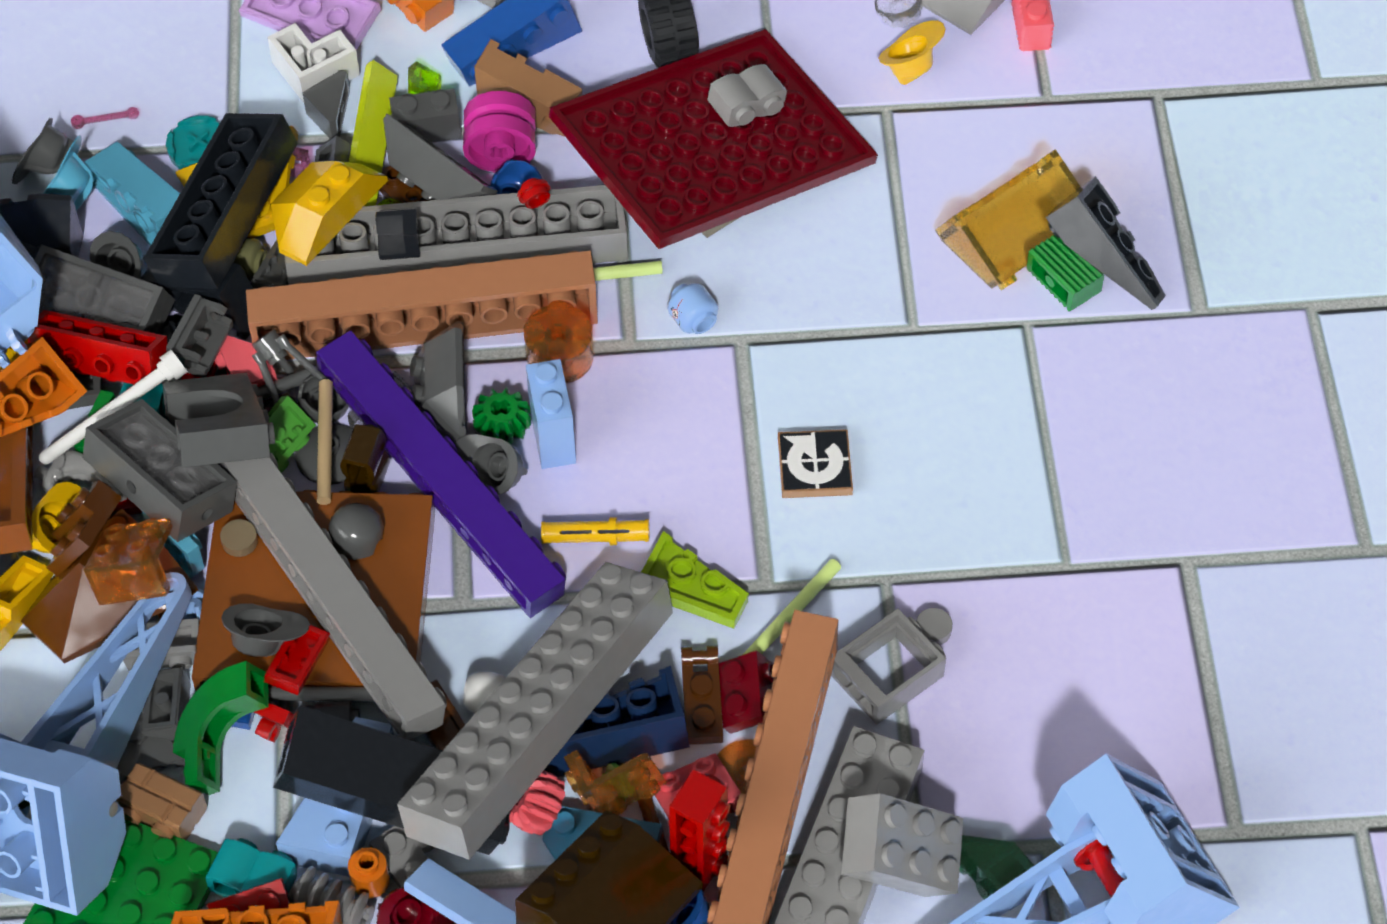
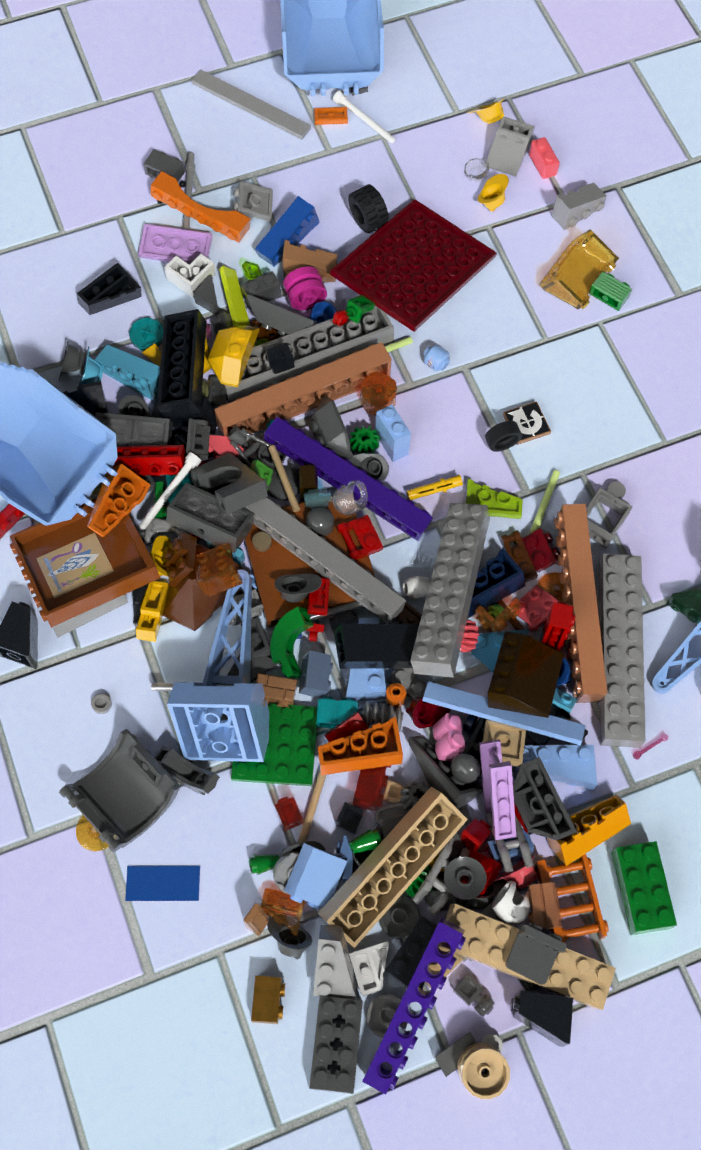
camera: 20 degrees left, 10 degrees up
clear pink hinge [71,107,139,129] -> none
light grey brick [708,64,787,127] -> none
light grey brick [841,793,963,897] -> none
wedge [1046,176,1166,310] -> none
none -> black wedge [77,263,142,315]
none -> sand blue brick [299,650,333,698]
none -> clear light blue brick [304,488,332,509]
none -> clear helmet [332,480,368,516]
none -> red plate [336,515,383,560]
none -> green bracket [346,295,375,324]
none -> black tyre [485,421,522,452]
none -> light grey wedge [552,182,607,230]

